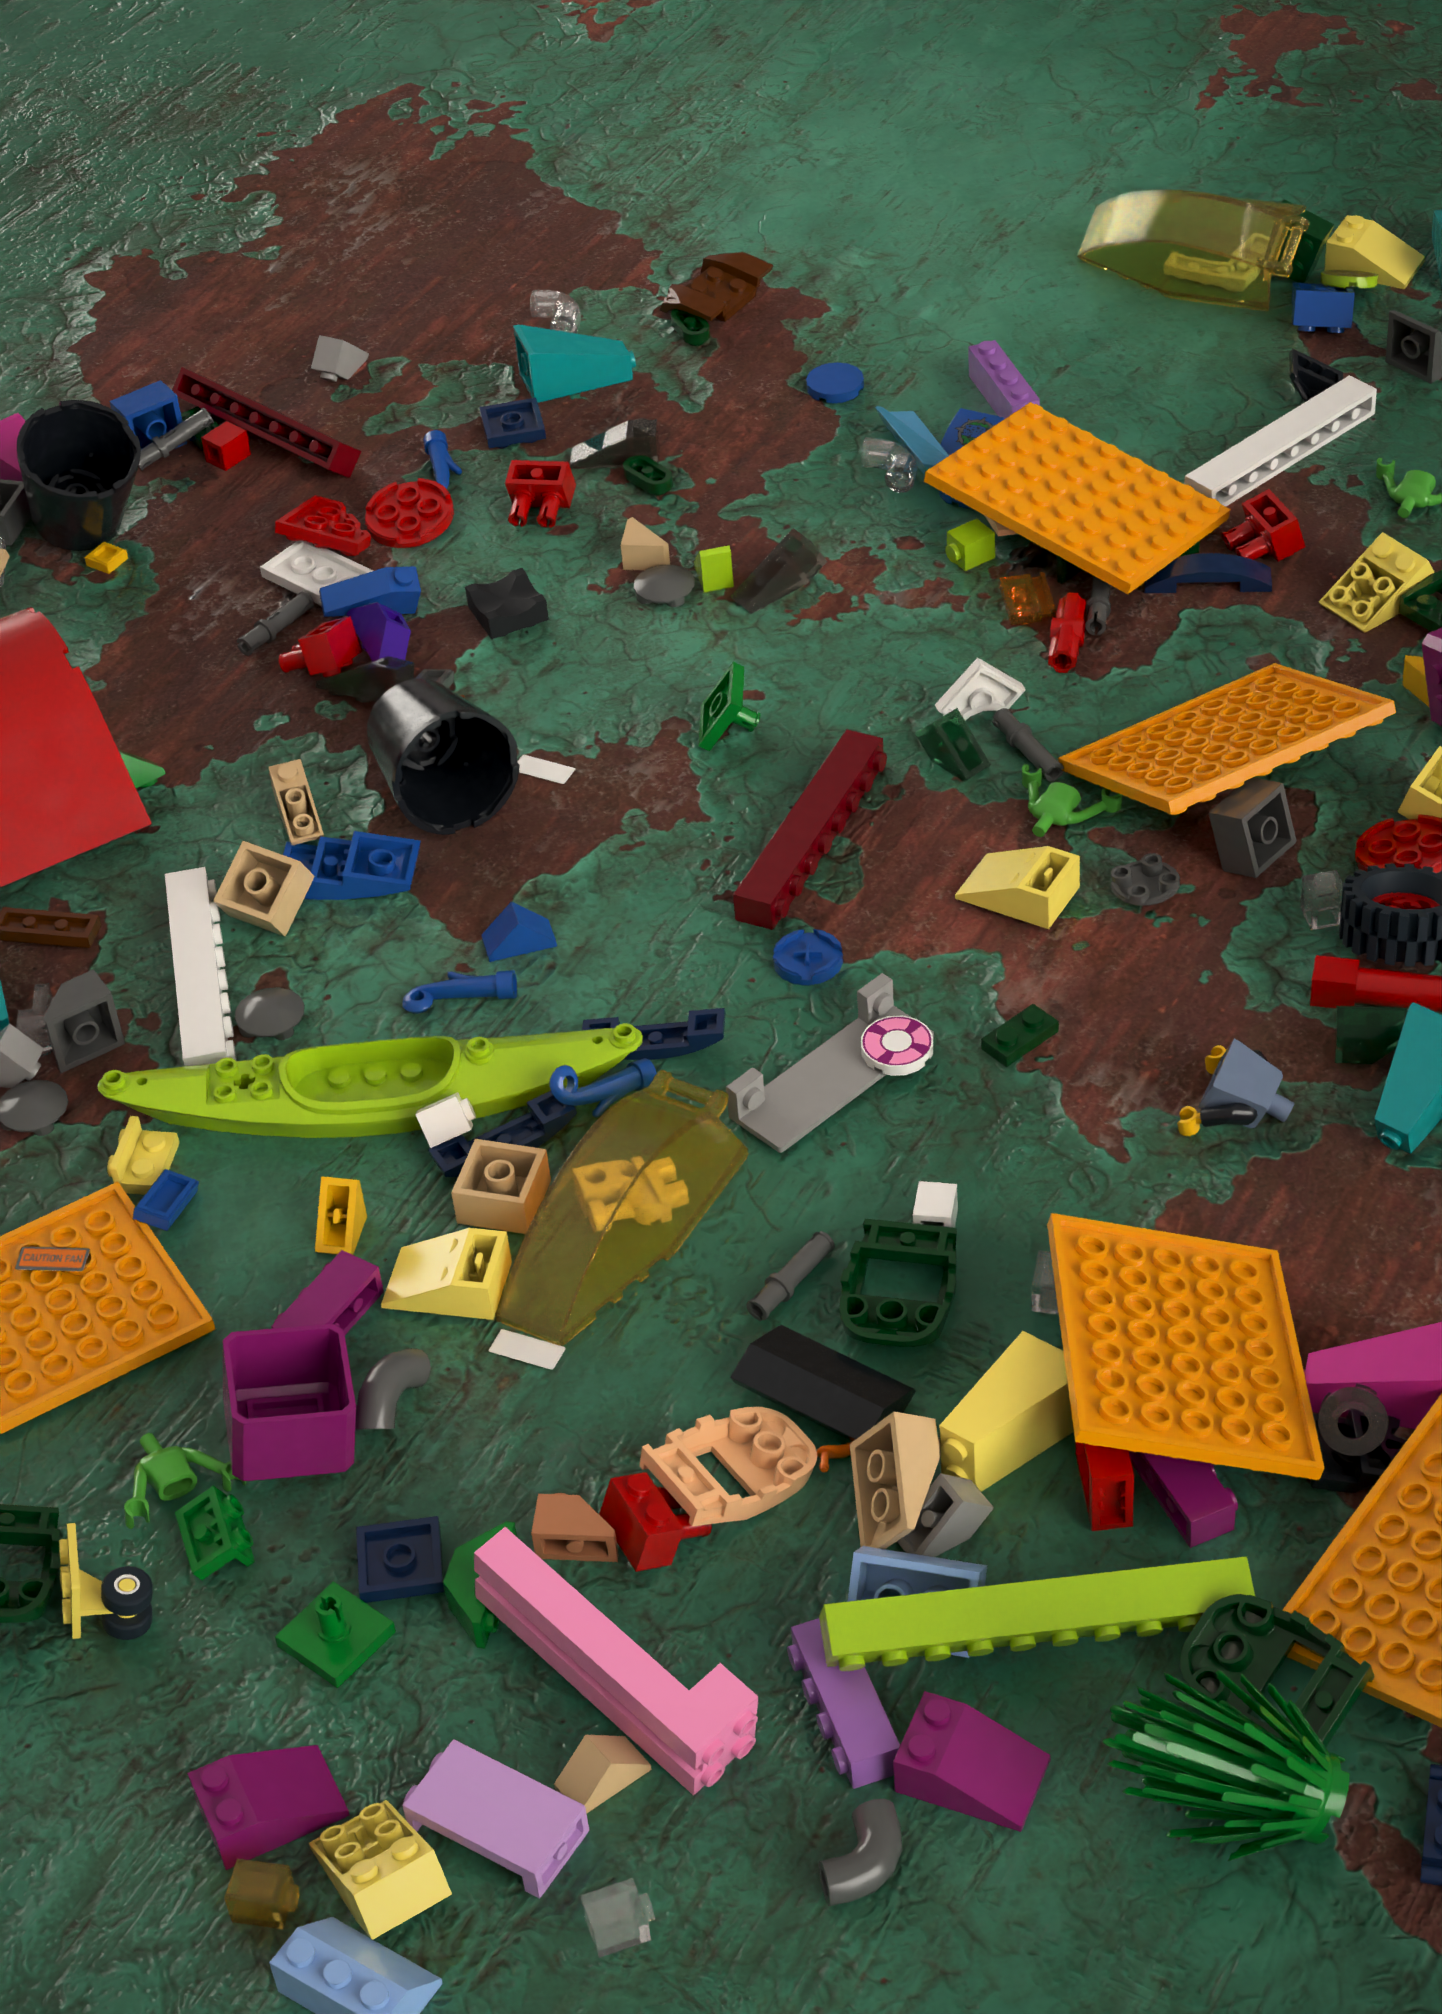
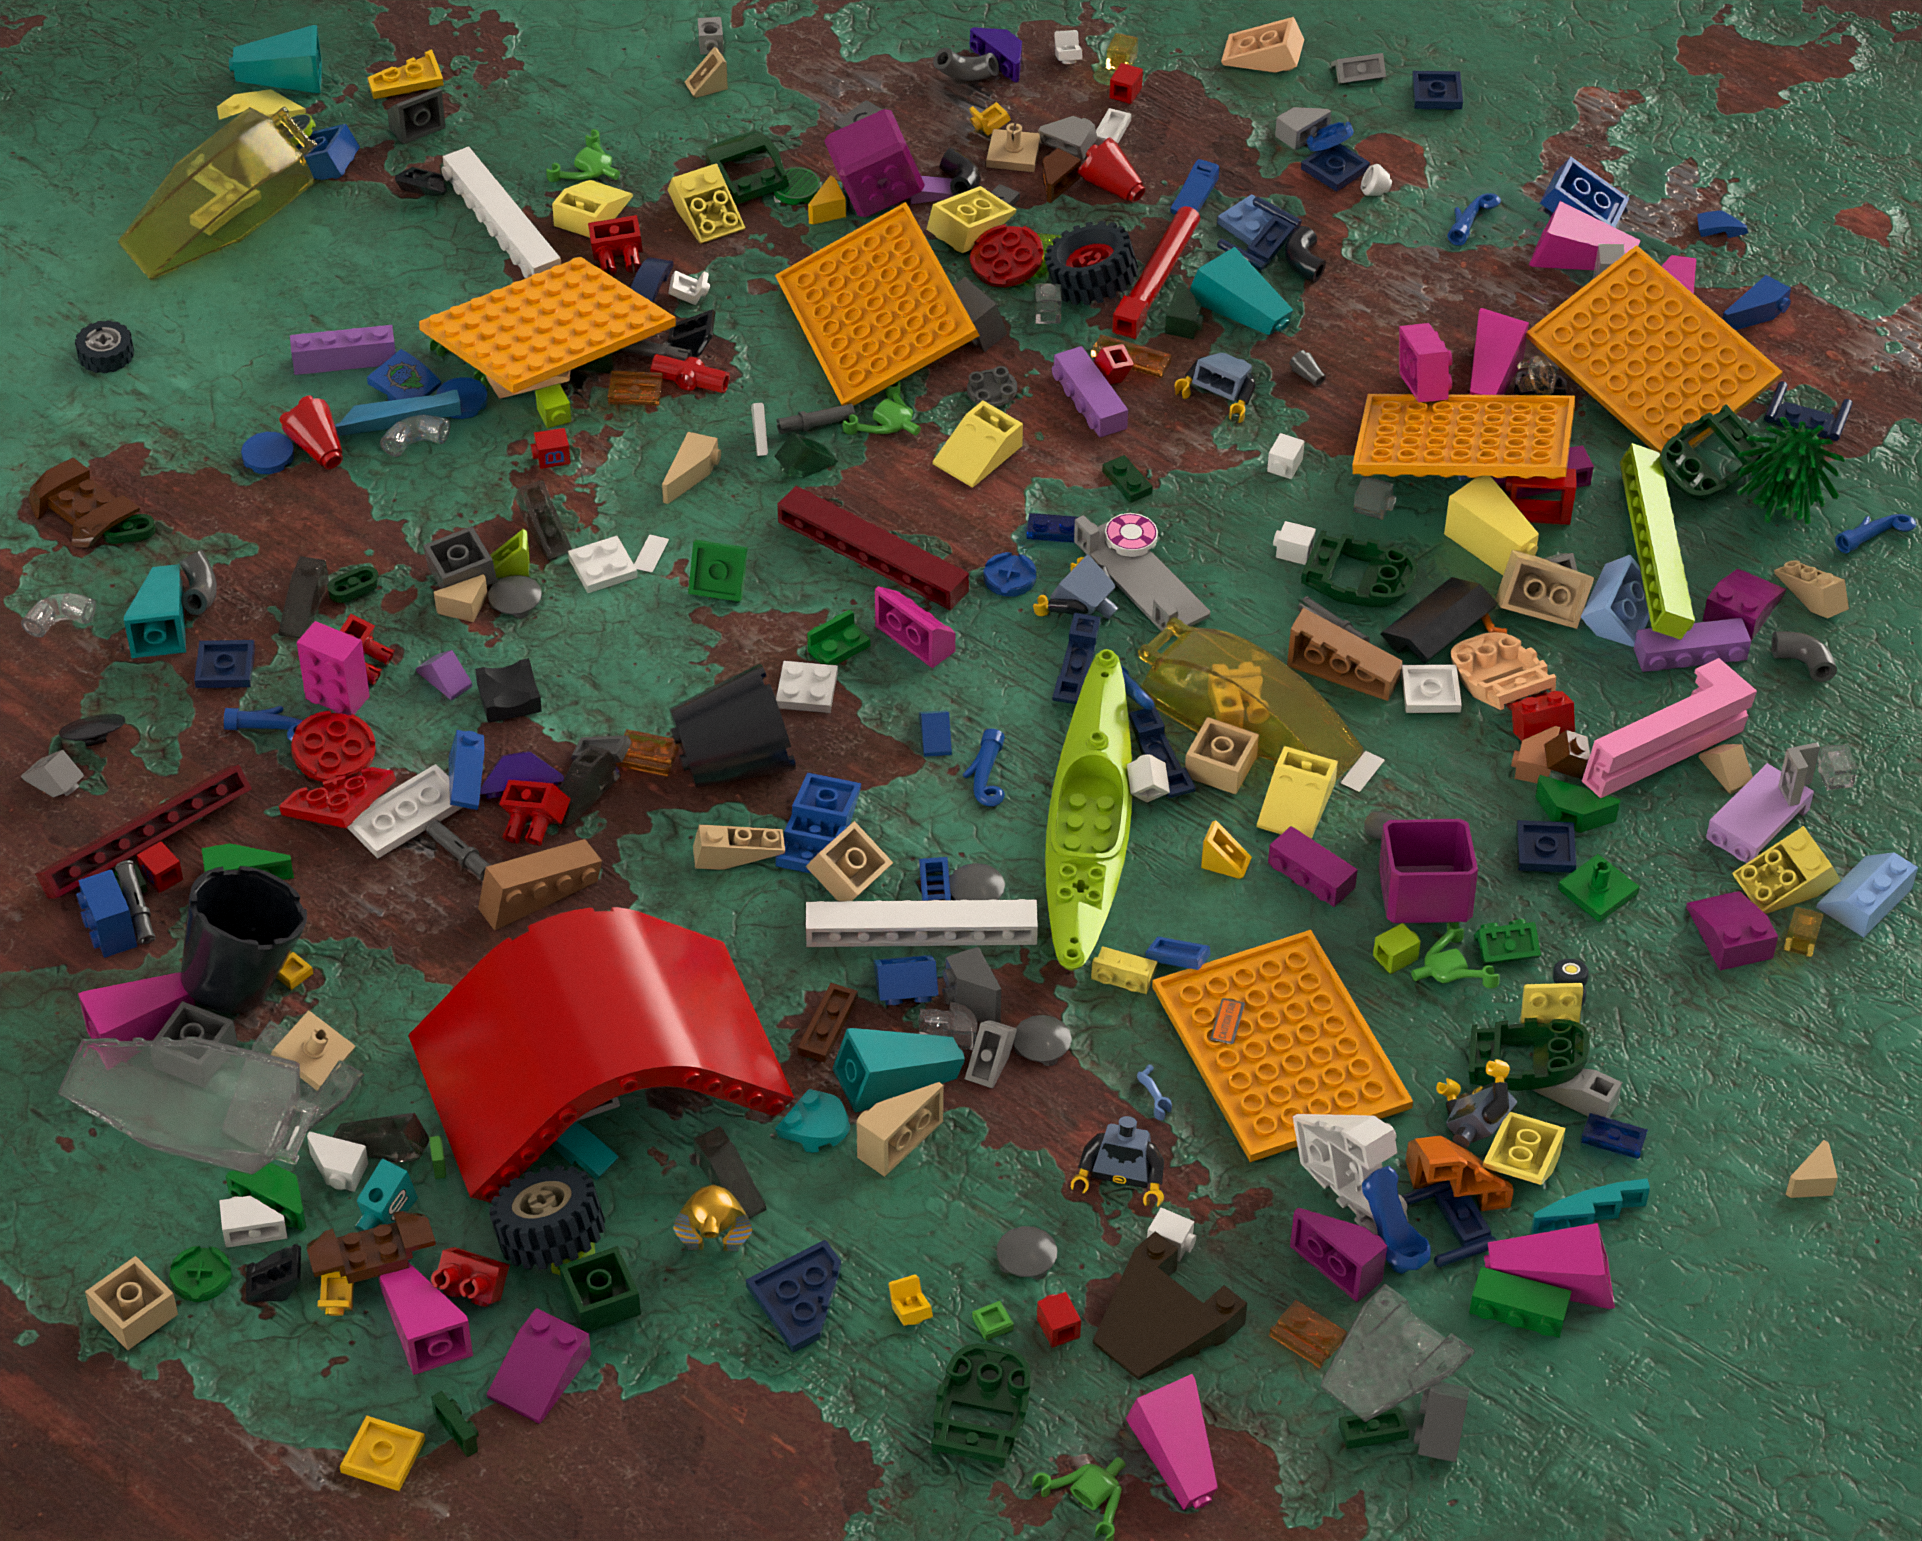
camera: 85 degrees left, 5 degrees up
none -> black shield [59,714,125,747]
none -> black wheel [75,320,134,373]
none -> dark grey cylinder [179,549,217,615]
none -> green slope [201,844,294,880]
none -> red cone [279,395,343,469]
none -> dark pink brick [297,621,370,716]
none -> medium lavender slope [416,650,472,701]
none -> dark grey brick [423,526,497,589]
none -> medium nougat wedge [478,839,602,931]
none -> red brick [530,428,571,469]
none -> light yellow slope [552,180,633,238]
none -> white plate [568,536,637,593]
none -> white sticker [634,535,669,572]
none -> tan slope [662,432,721,504]
none -> white bracket [668,271,710,305]
none -> black slope [668,309,716,358]
none -> white plate [776,661,838,713]
none -> green bracket [807,610,871,665]
none -> blue slope [873,955,938,1005]
none -> dark pink slope [875,586,956,668]
none -> blue slope [919,857,951,901]
none -> clear blue plate [1026,513,1079,543]
none -> sand blue torso [1033,554,1118,620]
none -> medium lavender brick [1052,346,1128,437]
none -> clear orange plate [1091,334,1172,378]
none -> red brick [1093,344,1134,384]
none -> white brick [1267,433,1304,479]
none -> medium nougat wedge [1287,608,1402,701]
none -> dark grey cone [1289,350,1326,387]
none -> lime brick [1373,923,1421,975]
none -> dark pink brick [1399,323,1452,403]
none -> white plate [1401,665,1462,713]
none -> reddish brown slope [1544,730,1590,779]
none -> tan slope [1774,561,1849,618]
none -> light grey panel [1778,743,1820,806]
none -> blue plant [1835,514,1916,554]

